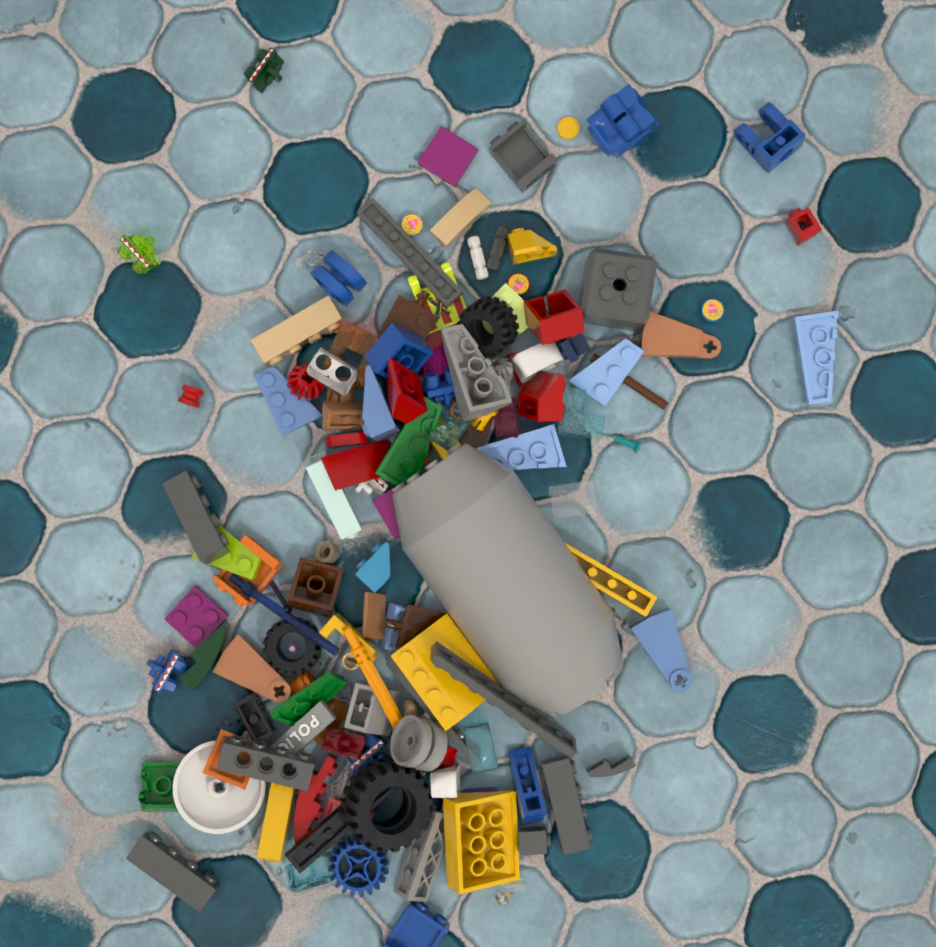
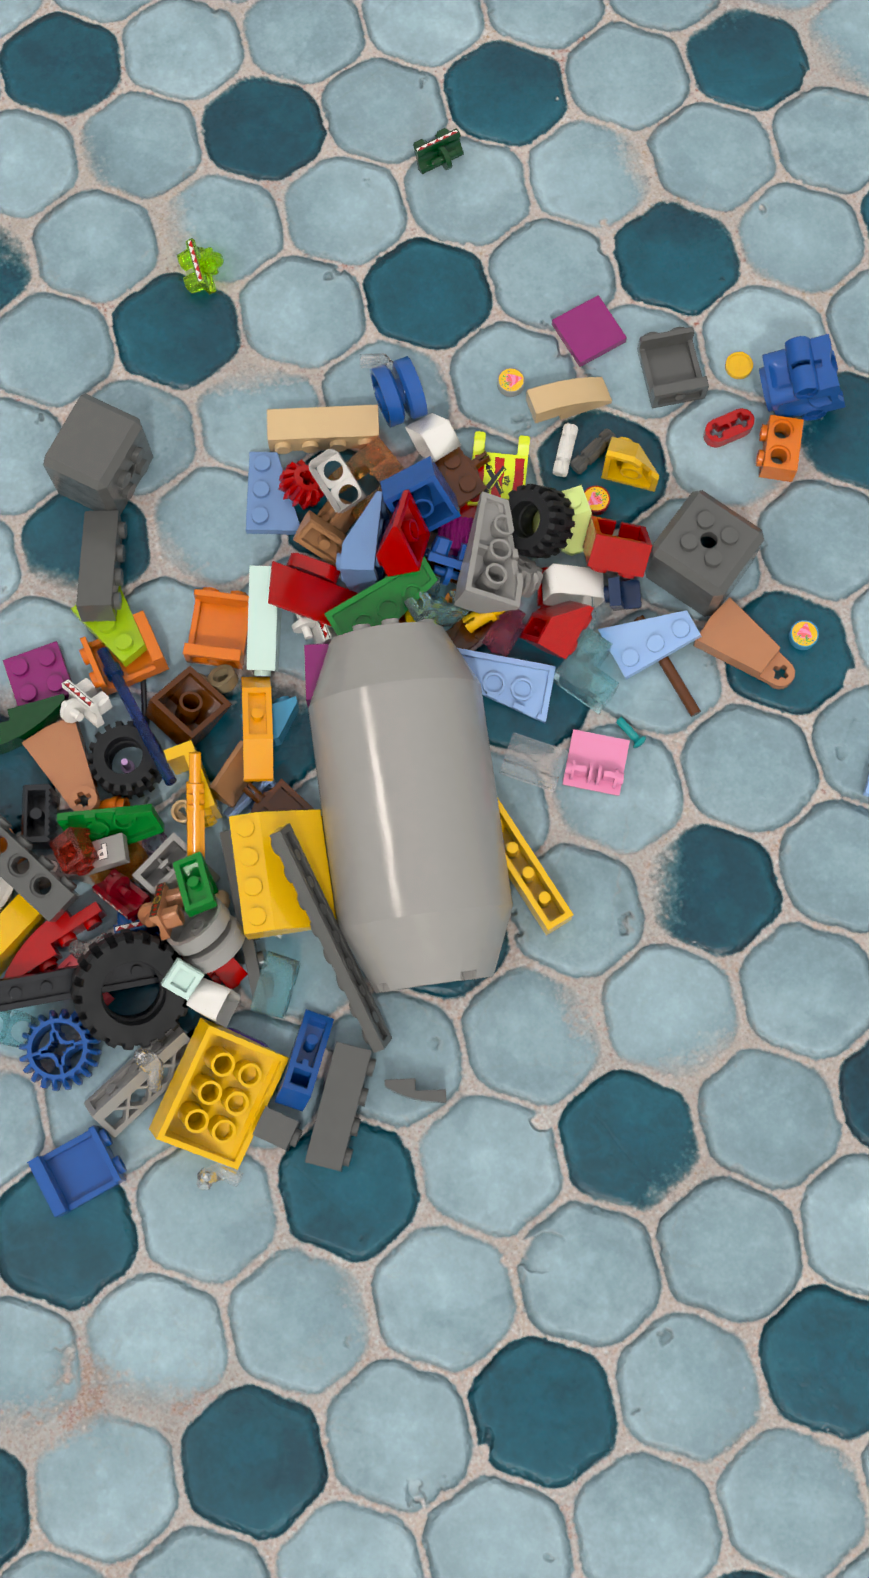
camera: 30 degrees right, 10 degrees down
red wheel [178,384,204,408] -> none
dark grey plate [356,198,463,308] -> none
medium blue piece [629,609,692,692] -> none
none -> dark grey plate [43,393,154,515]
none -> clear red brick [49,827,99,876]
none -> white hips [60,678,113,728]
none -> clear arm [133,1048,164,1092]
none -> nougat hips [138,882,185,940]
none -> light aqua tile [161,957,204,1001]
none -> green slope [173,852,218,917]
none -> orange panel [183,587,249,669]
none -> light orange slope [241,677,273,782]
none -> white piece [405,413,461,462]
none -> bright pink hinge [562,729,630,796]
none -> red beam [703,408,755,448]
none -> orange brick [756,415,804,482]

